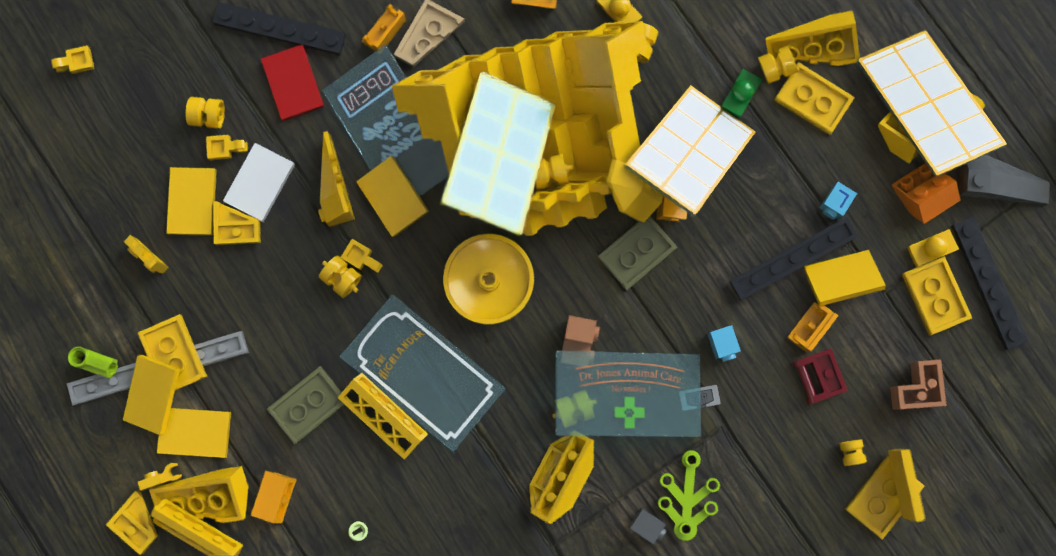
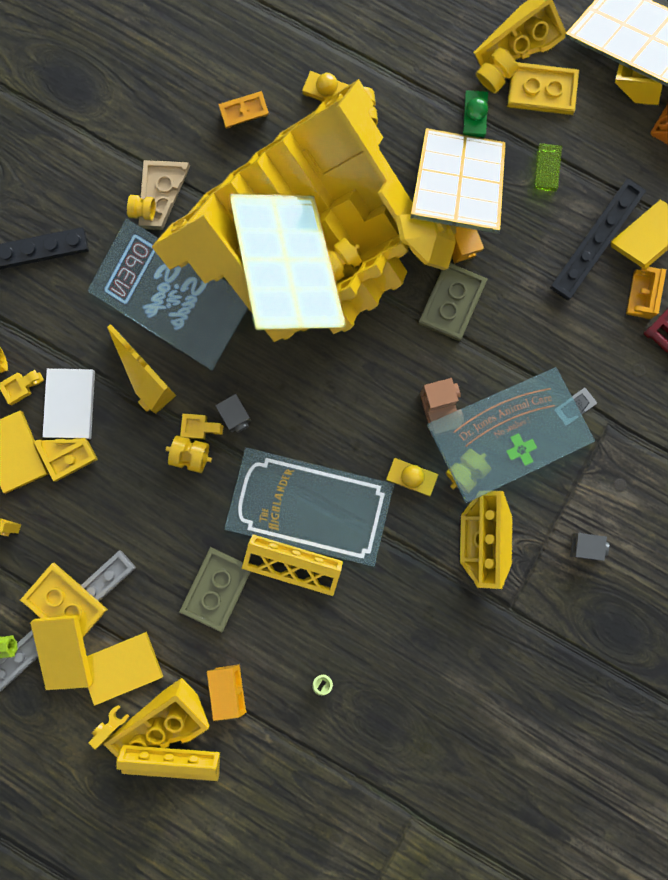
camera: 25 degrees left, 0 degrees up
yellow wing [106,490,158,555] -> none
red tile [261,45,324,121] -> none
yellow tile [357,156,429,237] -> none
light orange hinge [362,4,406,54] -> none
yellow dish [443,234,534,325] -> none
lime plant [658,450,720,541] -> none
medium azure brick [707,325,741,362] -> none
medium azure brick [819,182,857,219] -> none
none -> yellow wheel [127,195,156,221]
none -> dark grey brick [215,394,252,433]
none -> yellow tile [386,458,438,497]
none -> clear neon green tile [534,143,562,191]

